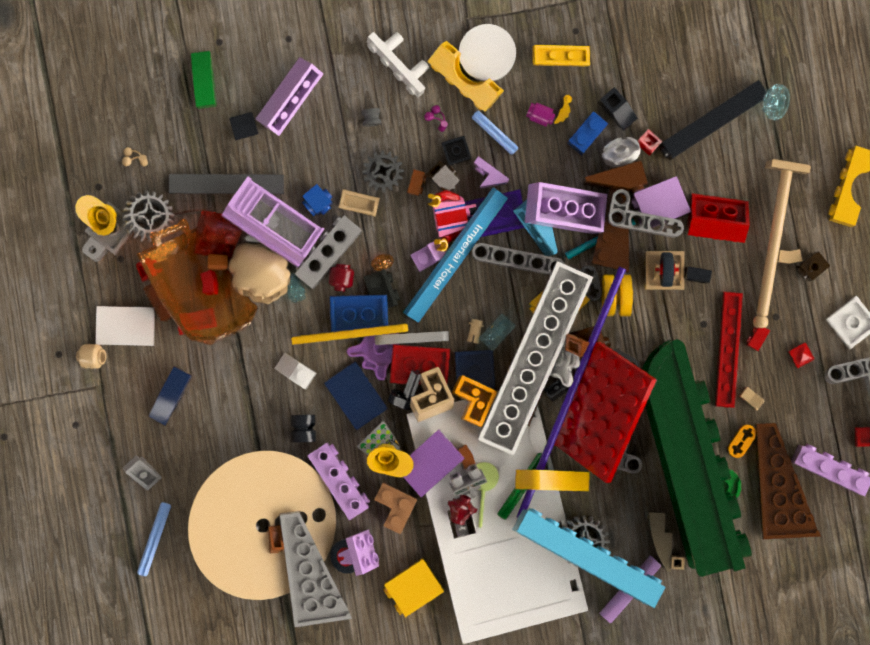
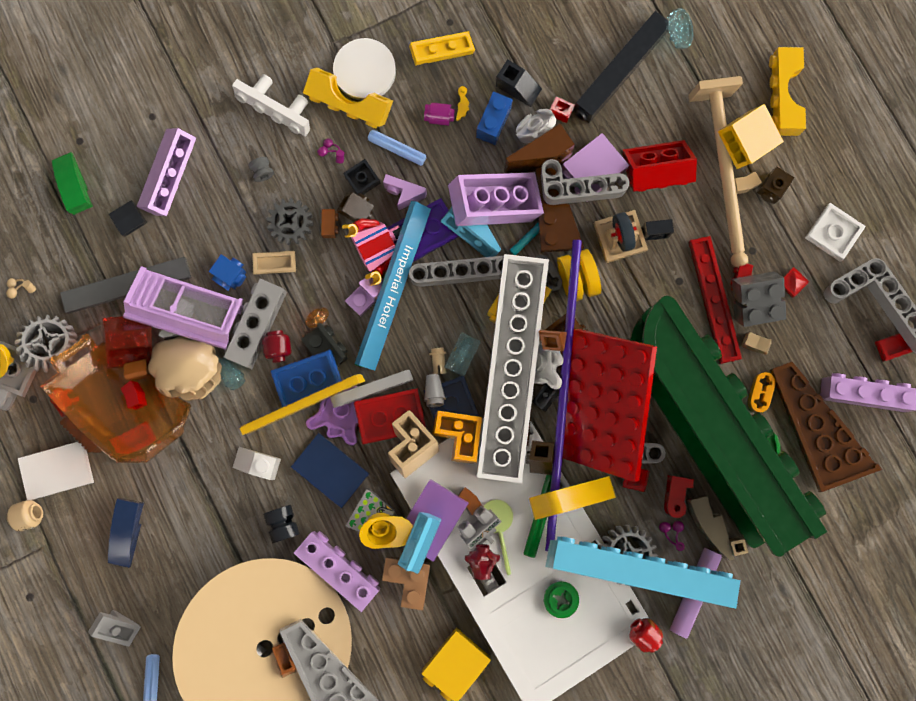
camera: 20 degrees left, 5 degrees down
lavender plate [330,529,379,576] -> none
black piece [388,370,421,410] -> none
none -> medium azure piece [398,512,442,574]
none -> light grey cone [424,374,446,407]
none -> dark brown brick [526,441,554,475]
none -> green gear [543,581,579,618]
none -> red tile [622,469,650,492]
none -> red head [629,618,663,653]
none -> magenta piece [659,521,685,552]
none -> red leg [664,475,694,518]
none -> yellow brick [717,104,783,169]
none -> dark grey piece [732,271,786,327]

